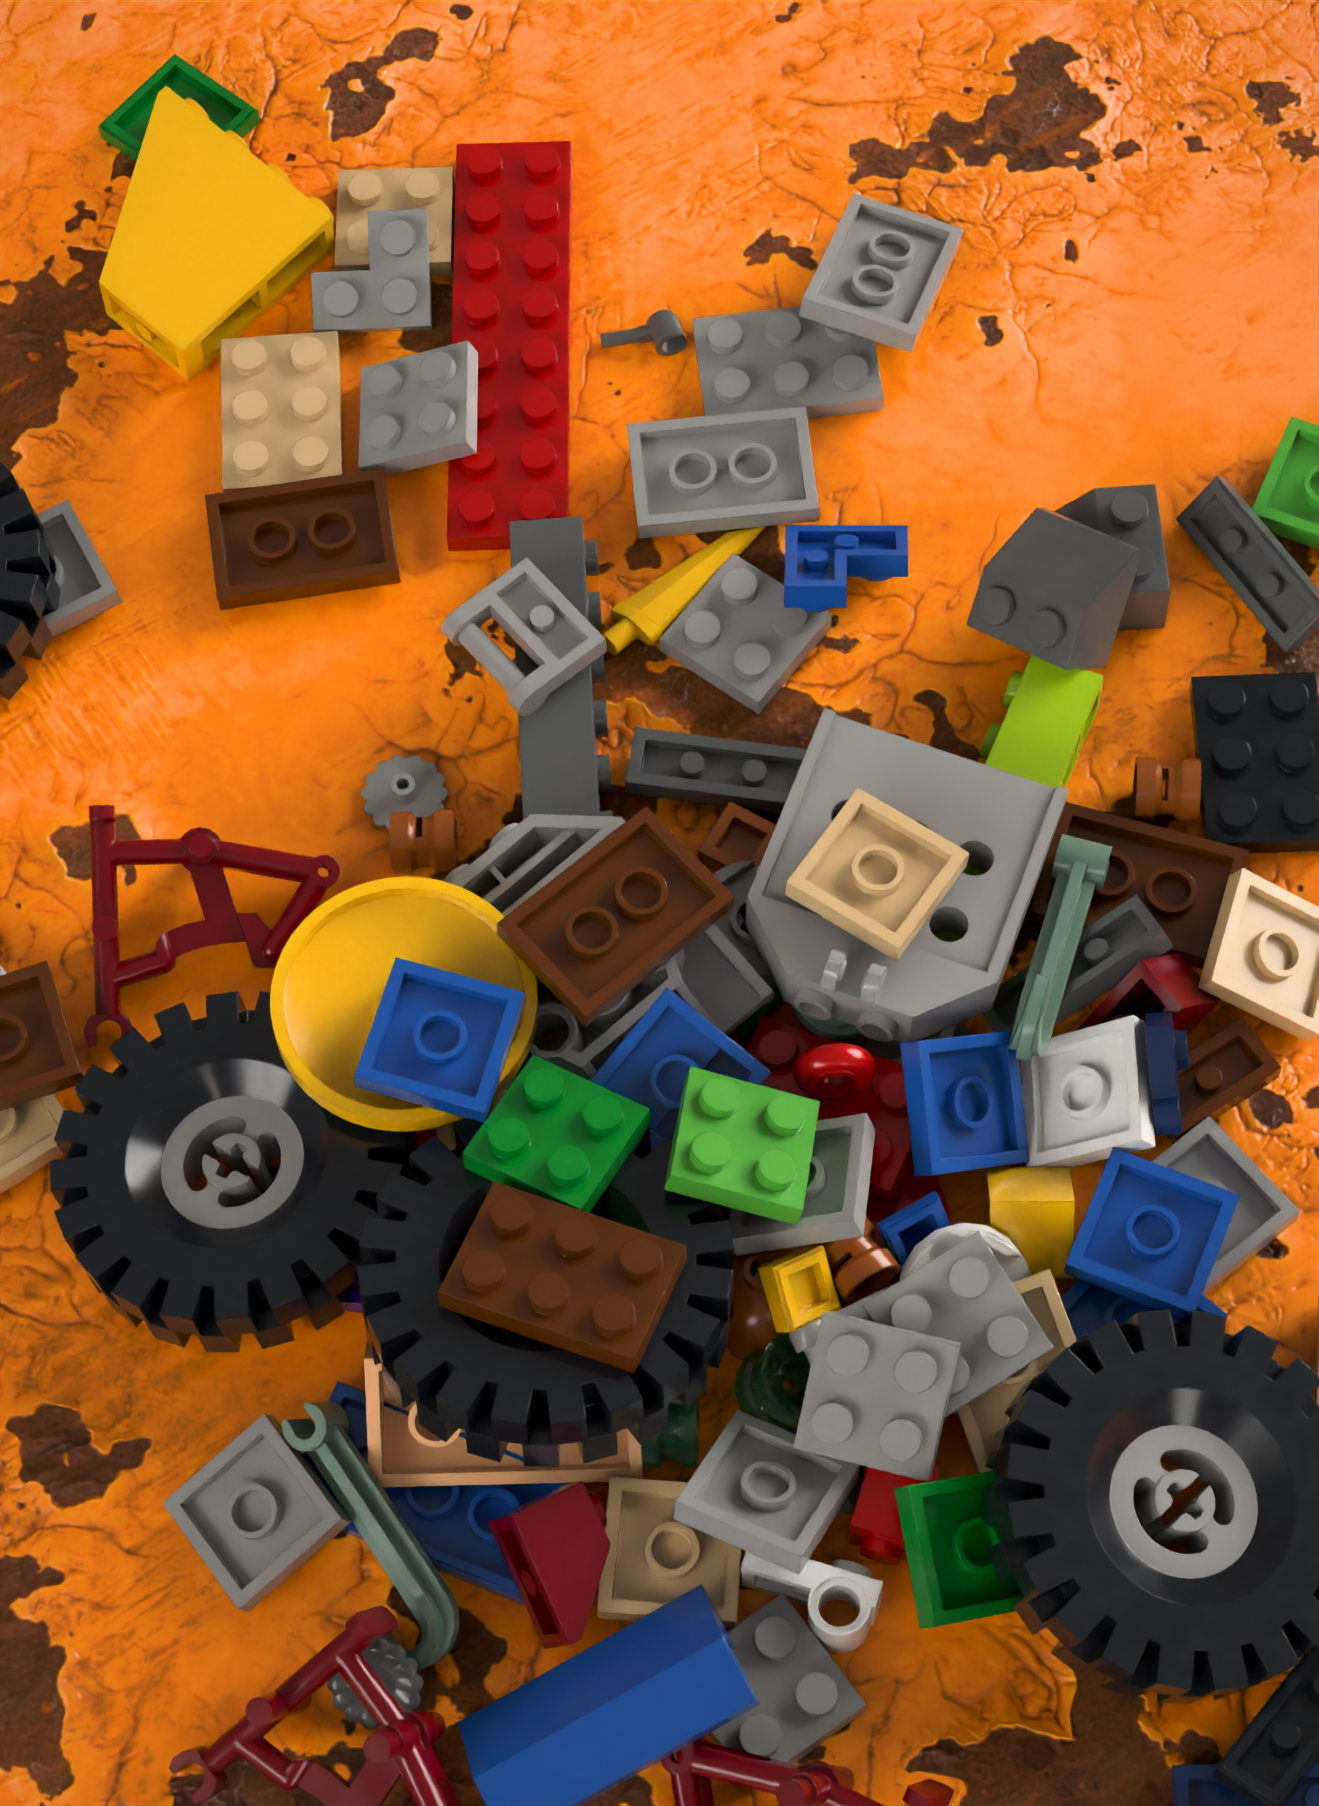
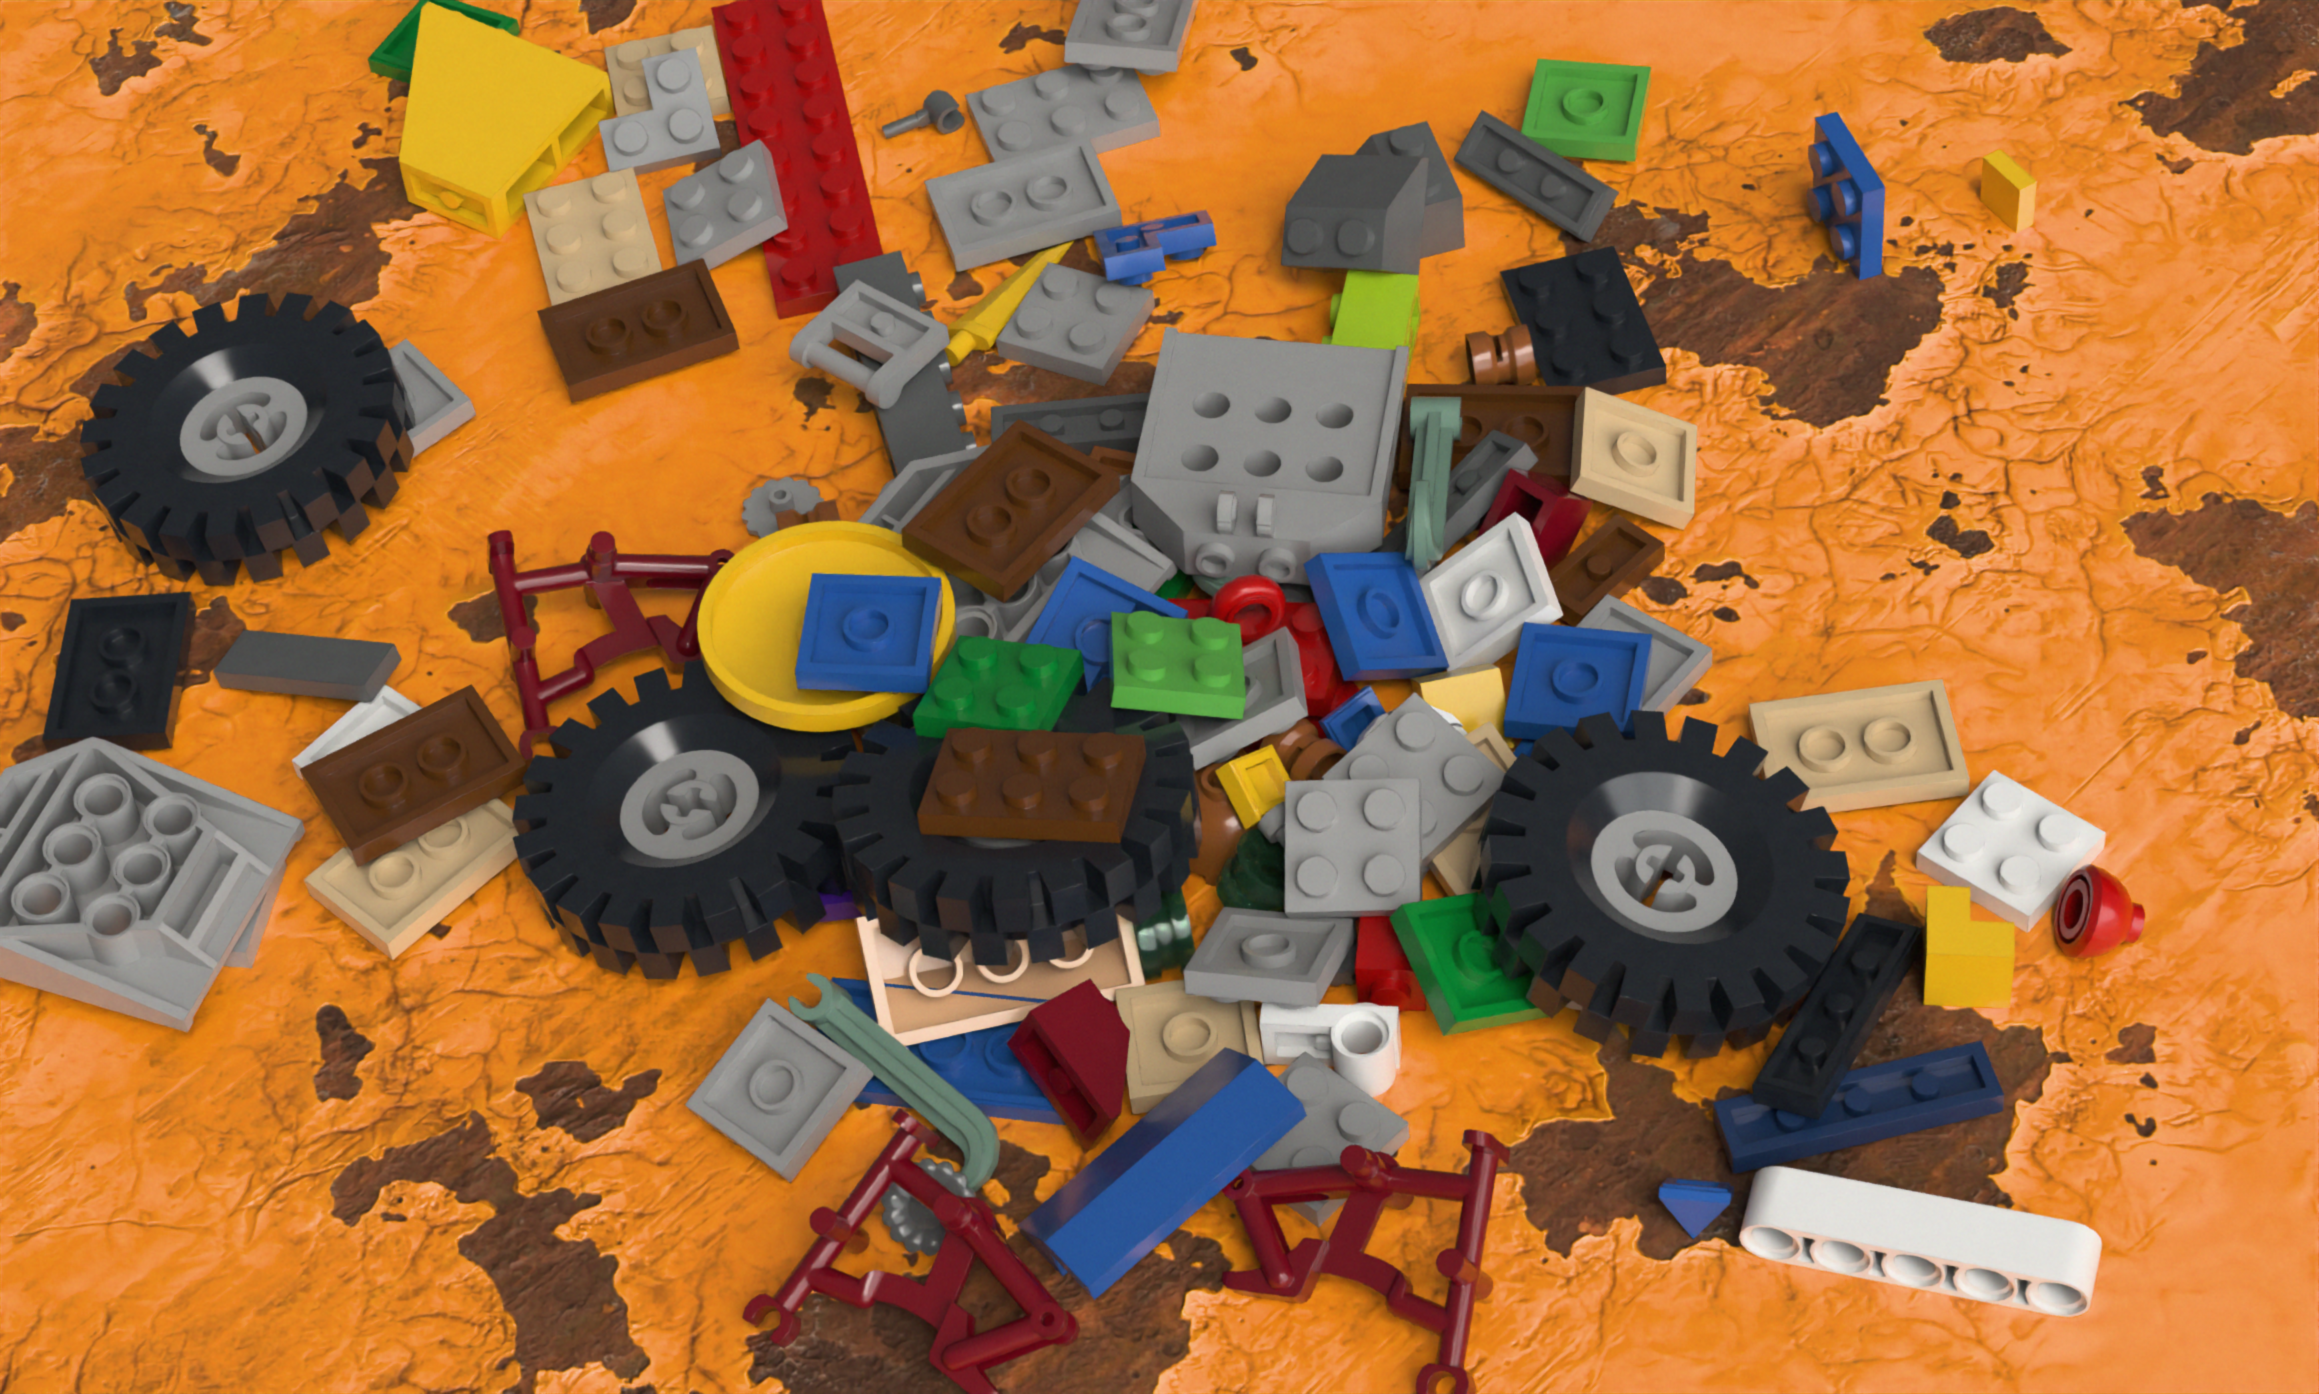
camera: 10 degrees left, 15 degrees down
tan plate [785,788,969,961] -> none
dark blue plate [1144,1011,1190,1135] -> none

